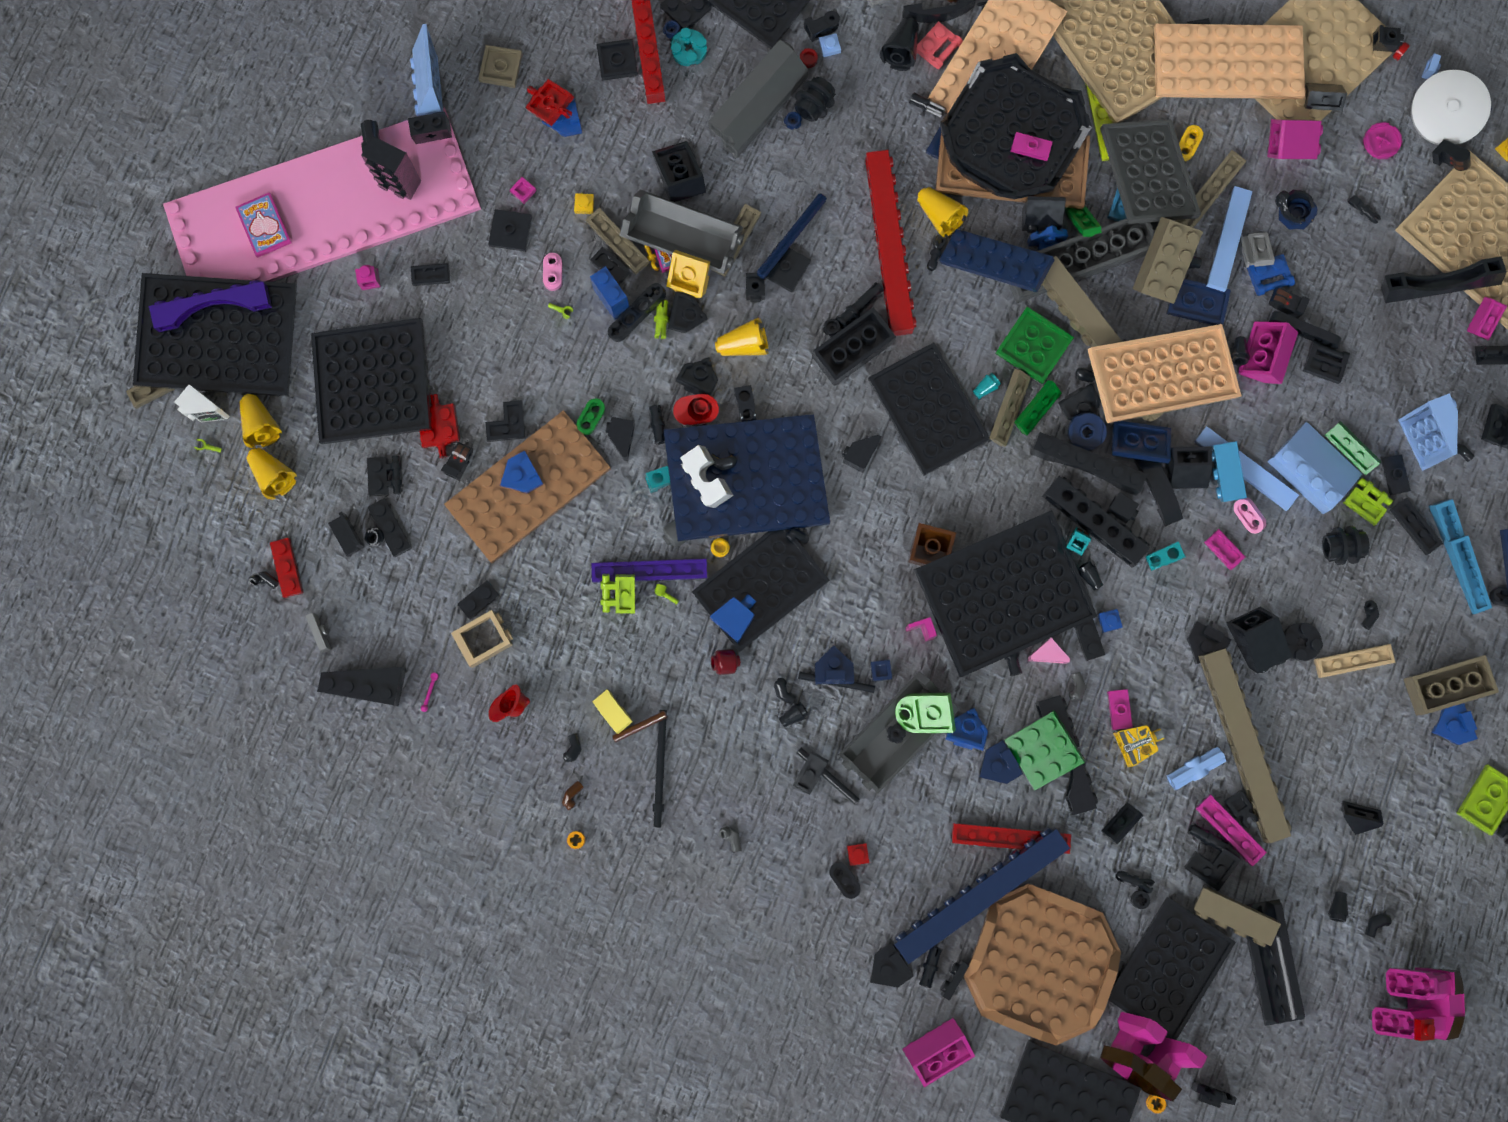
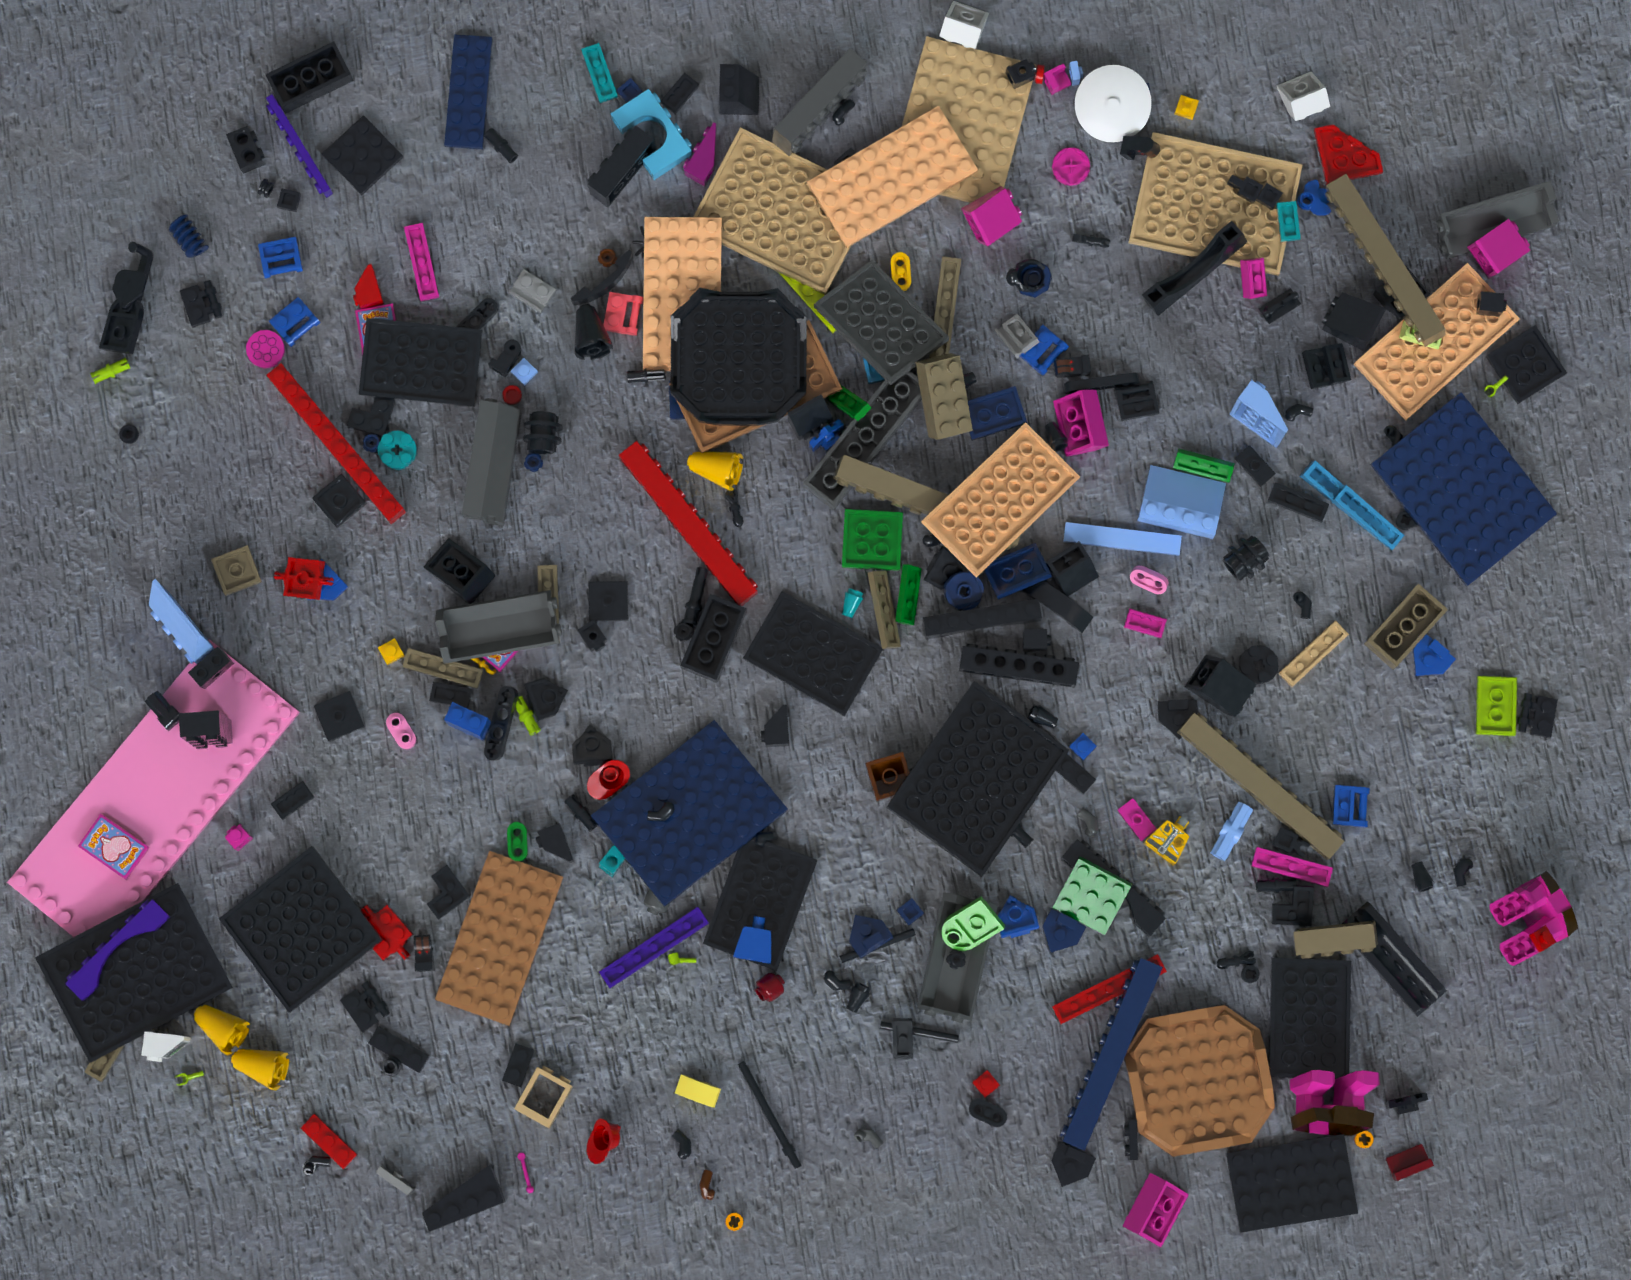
camera: 30 degrees left, 0 degrees up
black panel [328,511,365,557] -> none
blue plate [500,451,544,494] -> none
dark pink plate [510,177,536,204] -> none
lime hand [548,303,573,319] -> none
lime plate [600,574,635,614] -> none
reddish brown bar [612,711,667,743] -> none
yellow plate [666,250,710,298] -> none
white arch [680,445,734,508] -> none
yellow plate [711,538,730,557] -> none
yellow cone [715,318,769,356] -> none
black leg [734,385,757,422] -> none
dark blue axle [757,193,827,279] -> none
dark pink panel [905,617,937,641] -> none
black pin [919,946,943,988] -> none
dark blue plate [939,229,1055,293] -> none
dark pink plate [1010,132,1052,161] -> none
bright pink slope [1028,638,1070,664] -> none
teal leg [1066,527,1092,556] -> none
black plate [1101,802,1143,844] -> none
teal leg [1145,541,1186,571] -> none
light blue tile [1206,186,1253,292] -> none
dark azure brick [1211,441,1247,502] -> none
black panel [1304,83,1347,111] -> none
black slope [1341,801,1384,835] -> none
lime plate [1343,478,1393,526] -> none
none -> dark pink panel [1043,63,1071,95]
none -> blue plate [1332,785,1370,828]

